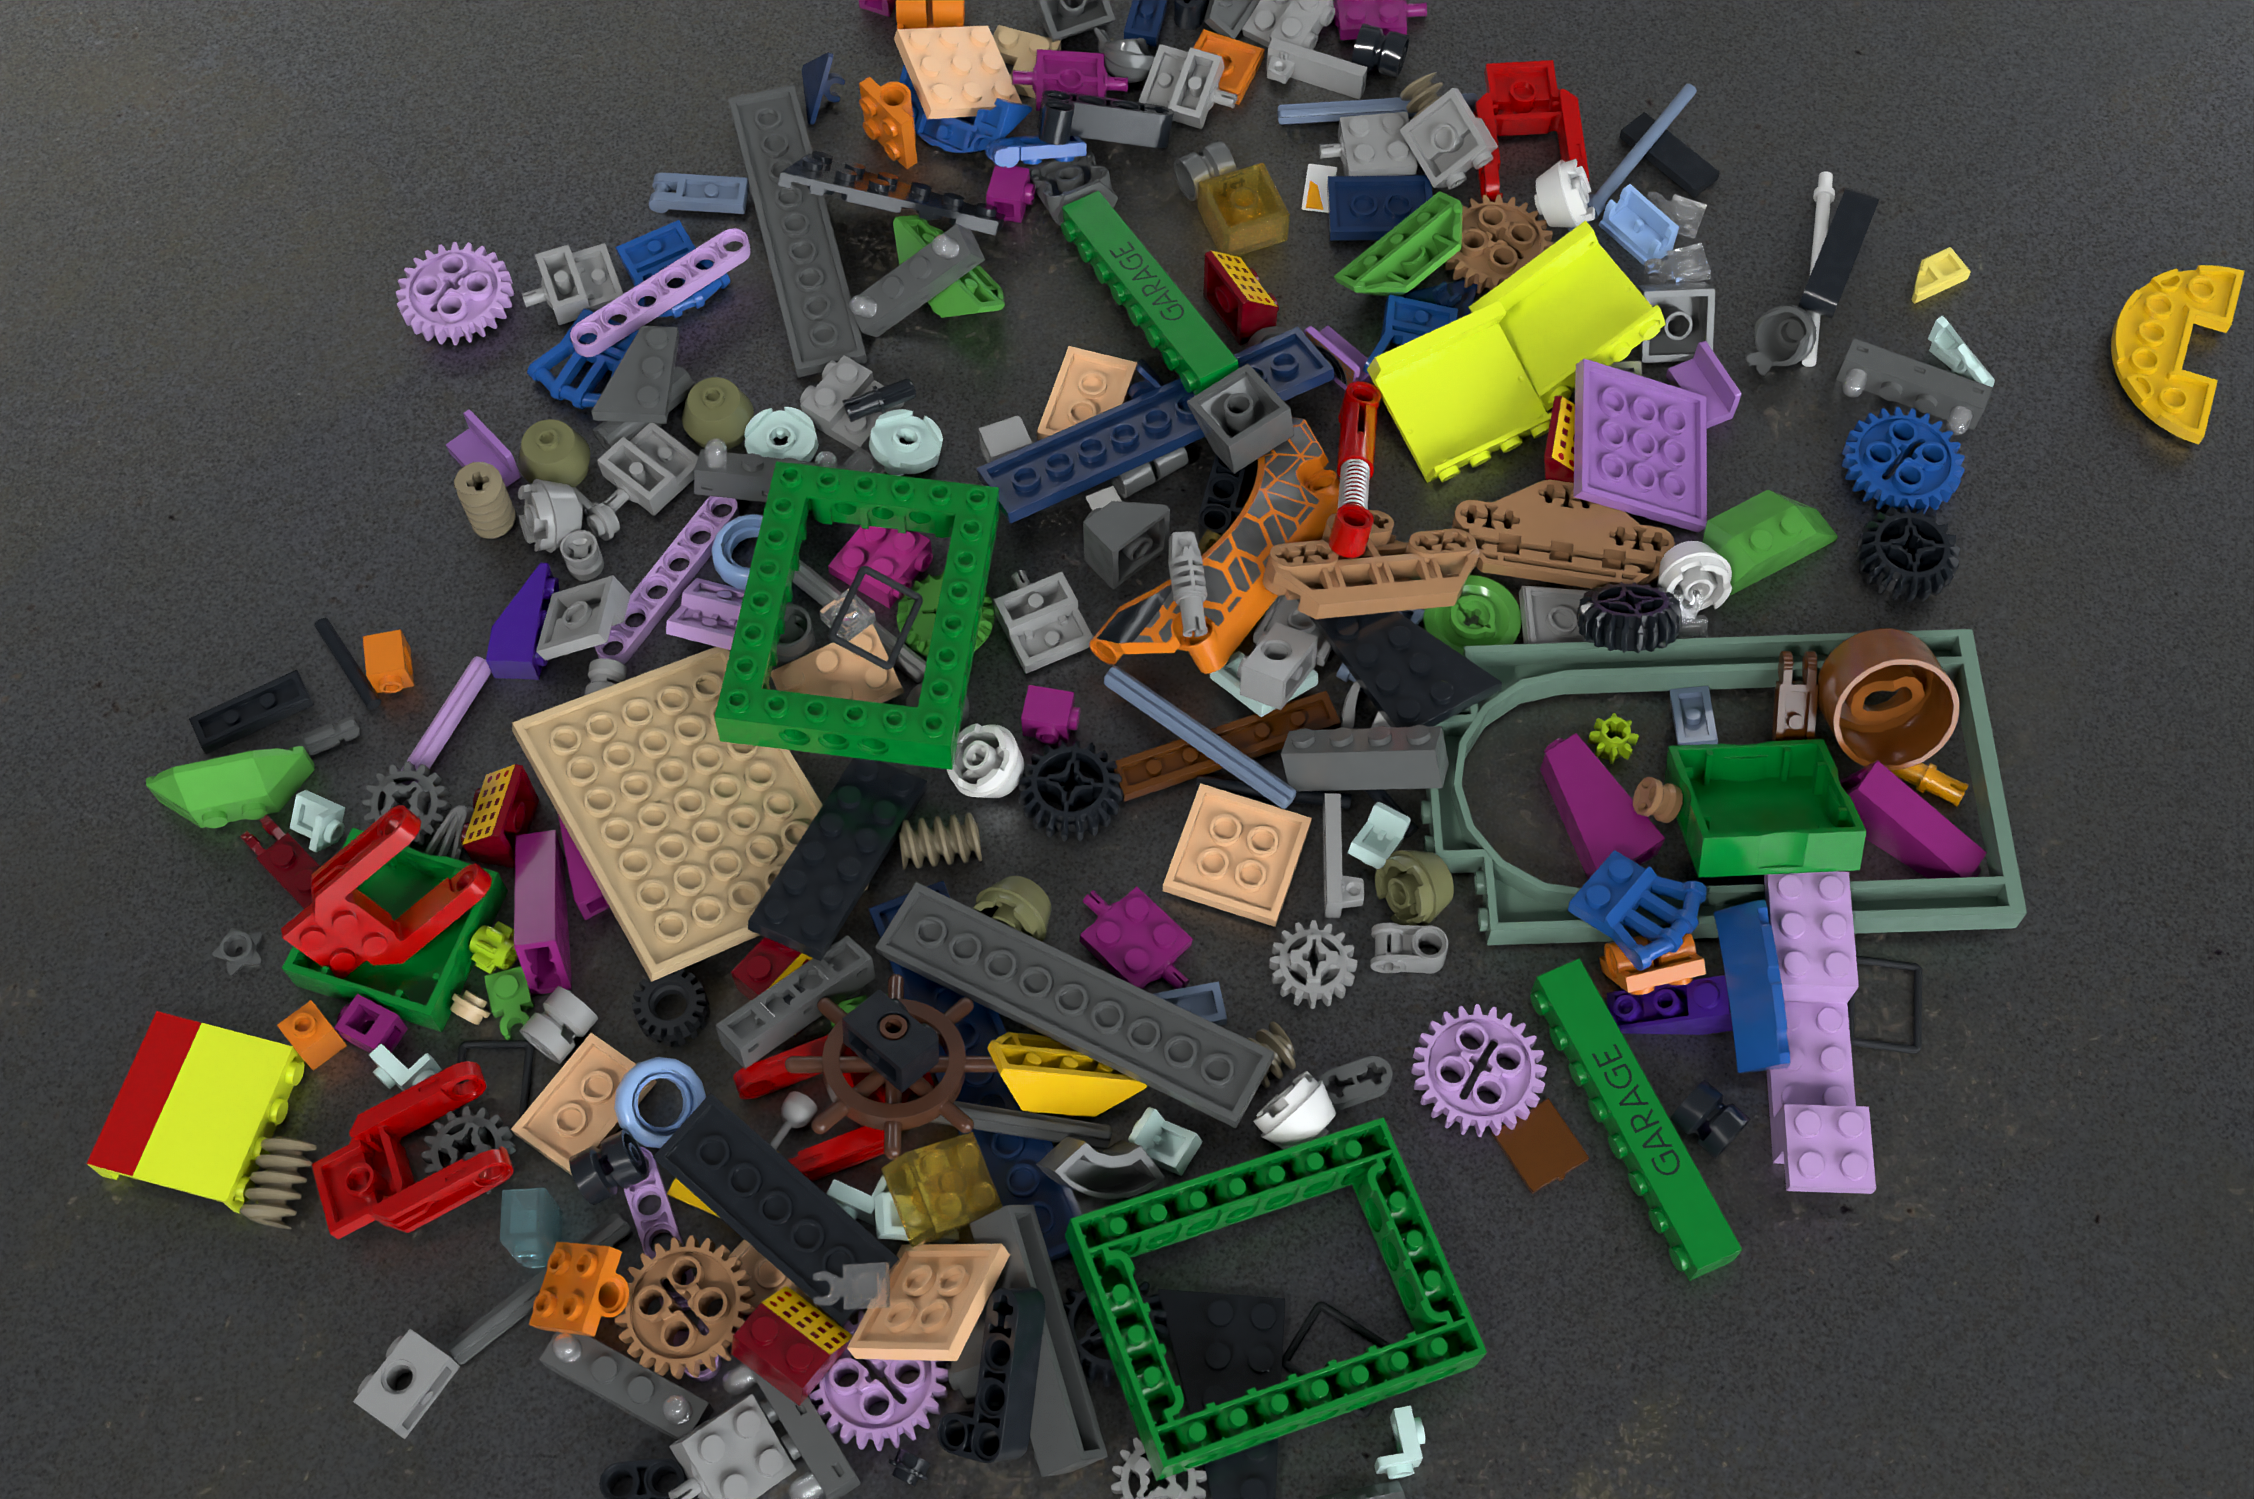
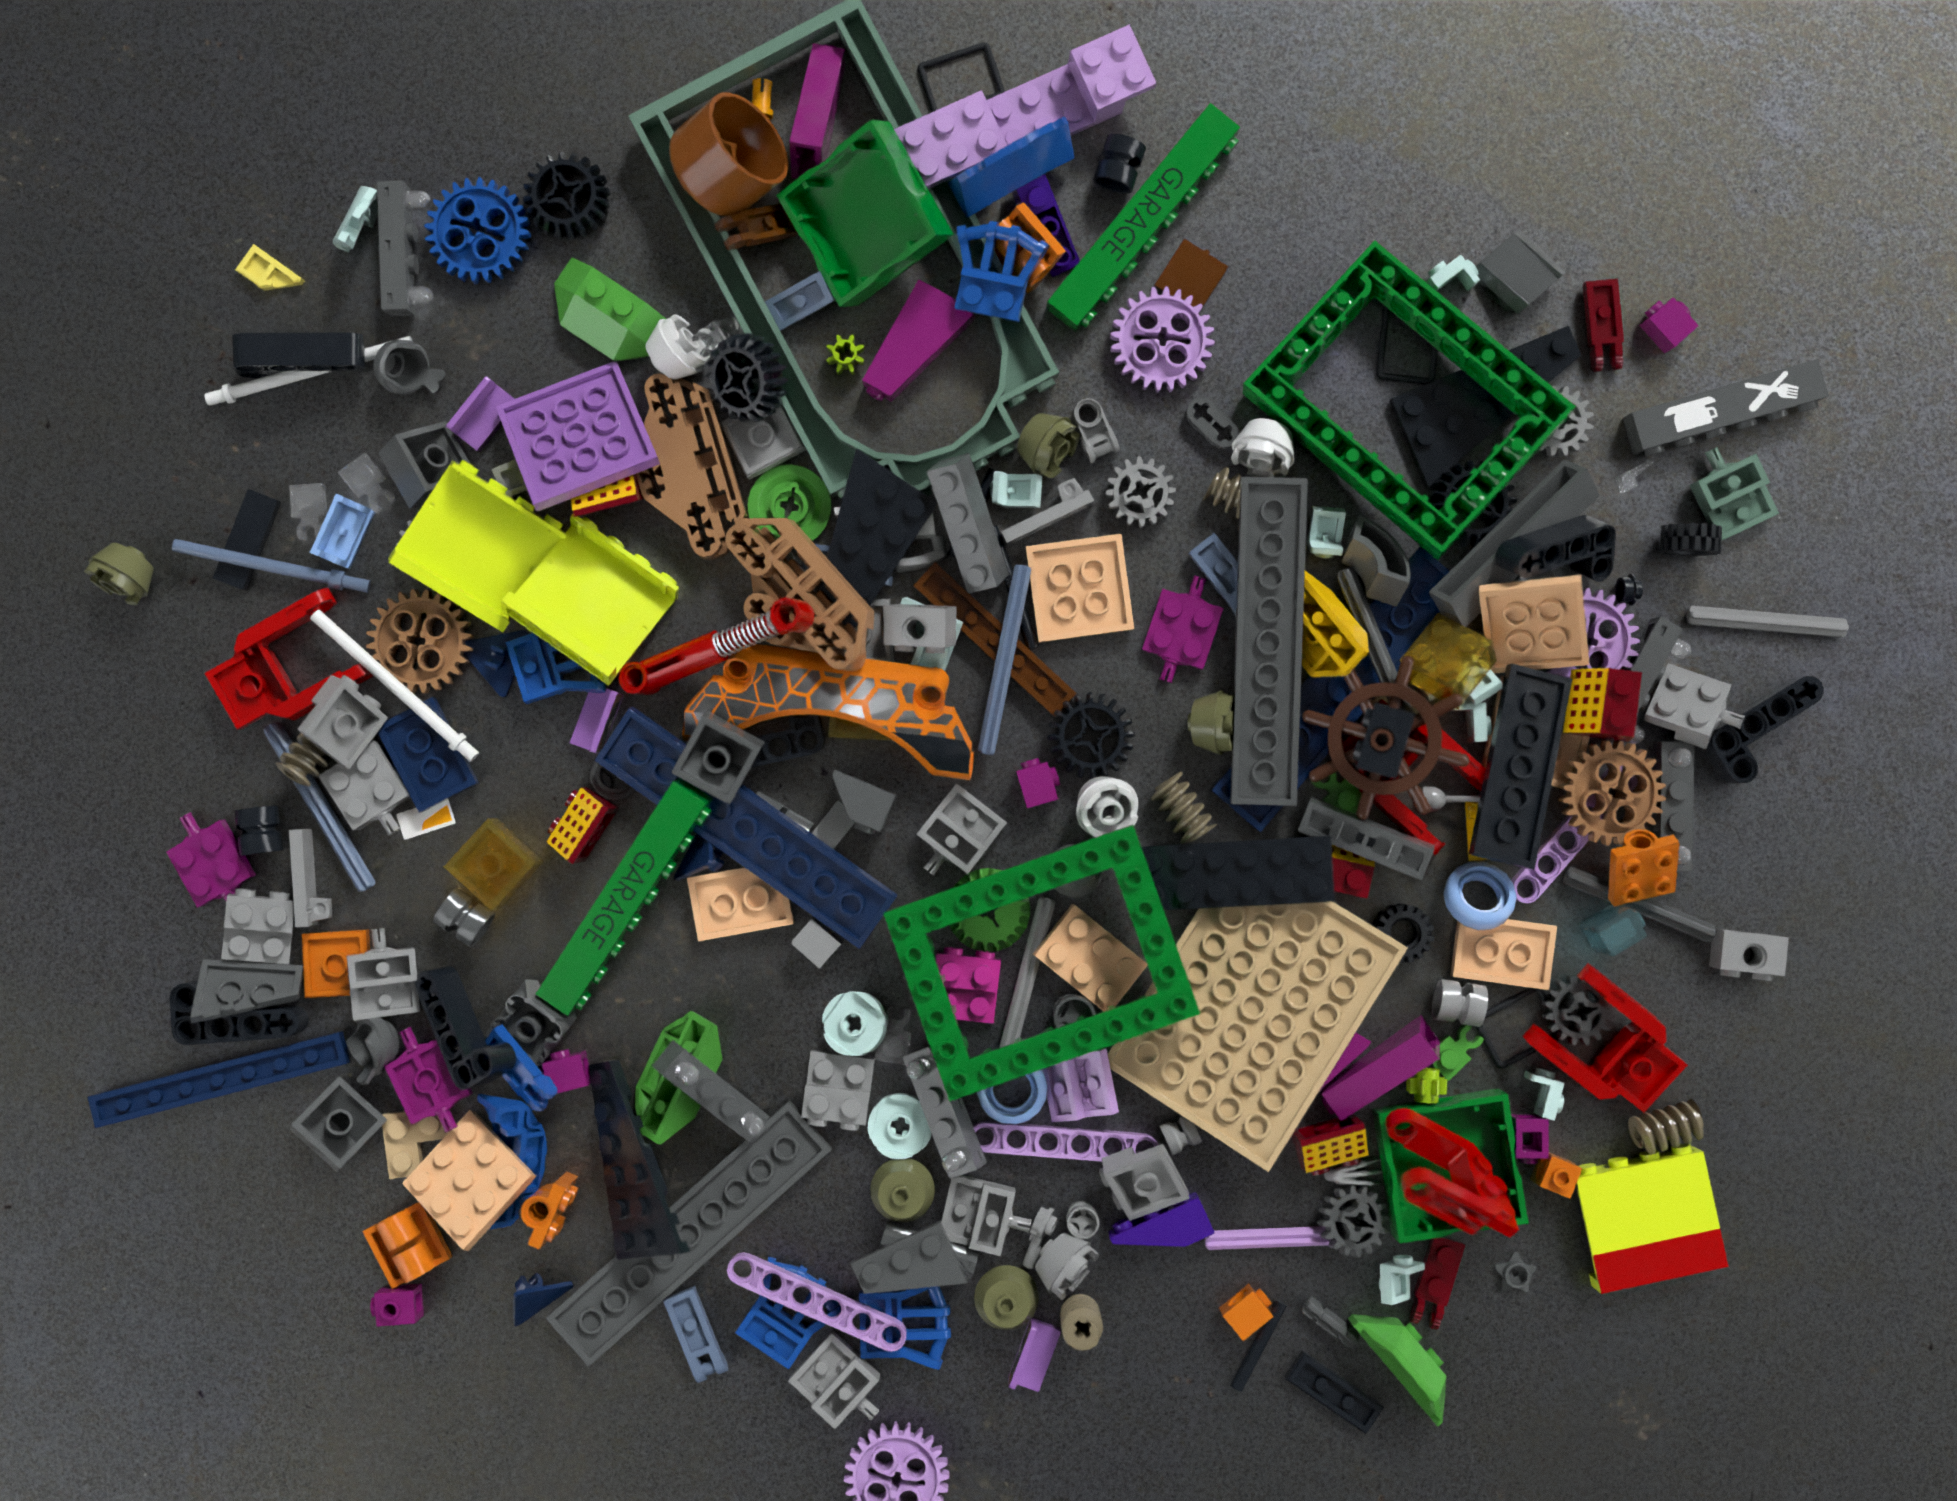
camera: 120 degrees left, 25 degrees up
tan plate [450,990,490,1025] -> none
black wheel [569,1129,649,1205] -> none
clear plate [813,1262,890,1310] -> none
clear plate [819,589,876,641] -> none
black piece [828,566,923,670] -> none
black axle [842,379,916,422] -> none
light grey hinge [1168,531,1208,637] -> none
bright green wedge [1334,191,1463,297] -> none
white cone [1534,159,1595,228] -> none
medium nougat wheel [1633,777,1683,823] -> none
yellow plate [2111,265,2245,445] -> none
none -> olive cone [84,543,154,605]
none -> white bar [310,610,479,762]

